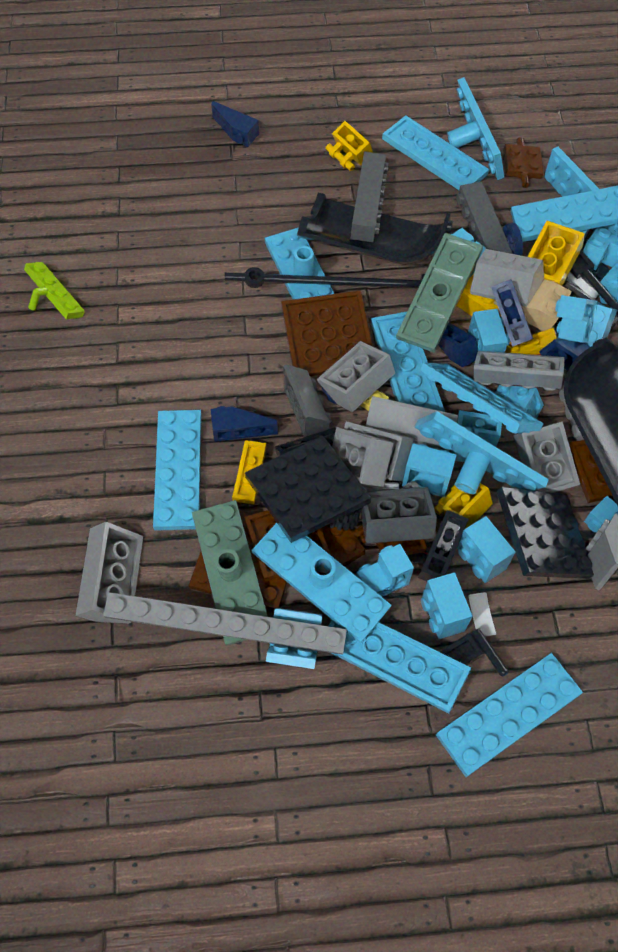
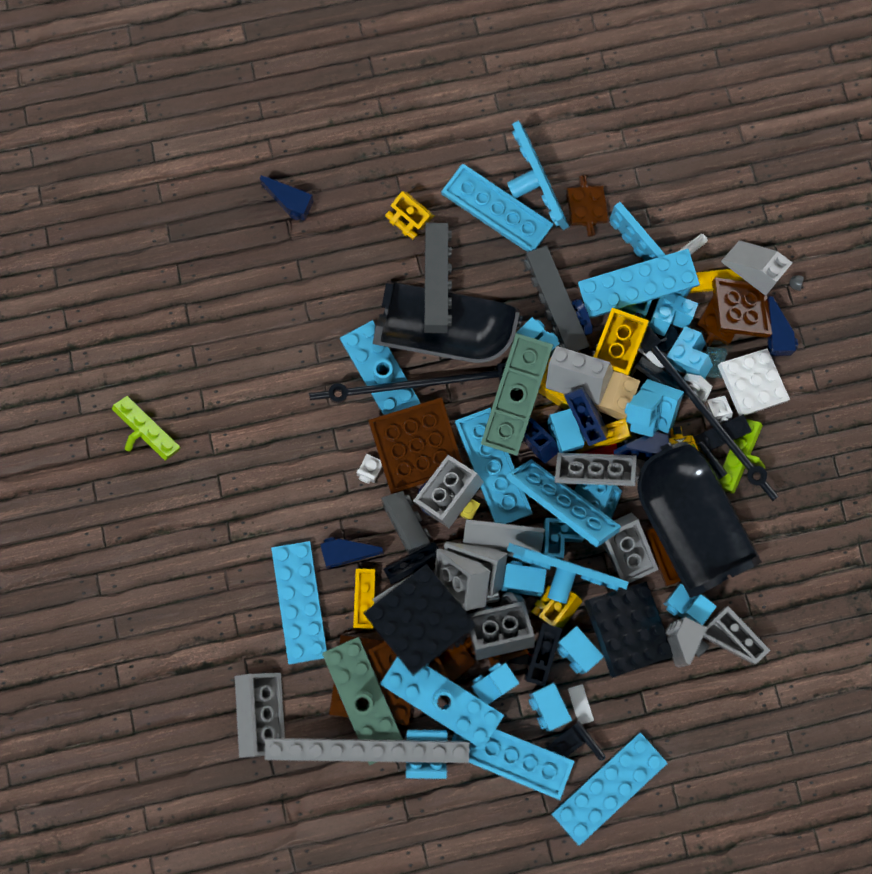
camera: 10 degrees left, 15 degrees up
none -> white bracket [356,454,382,484]

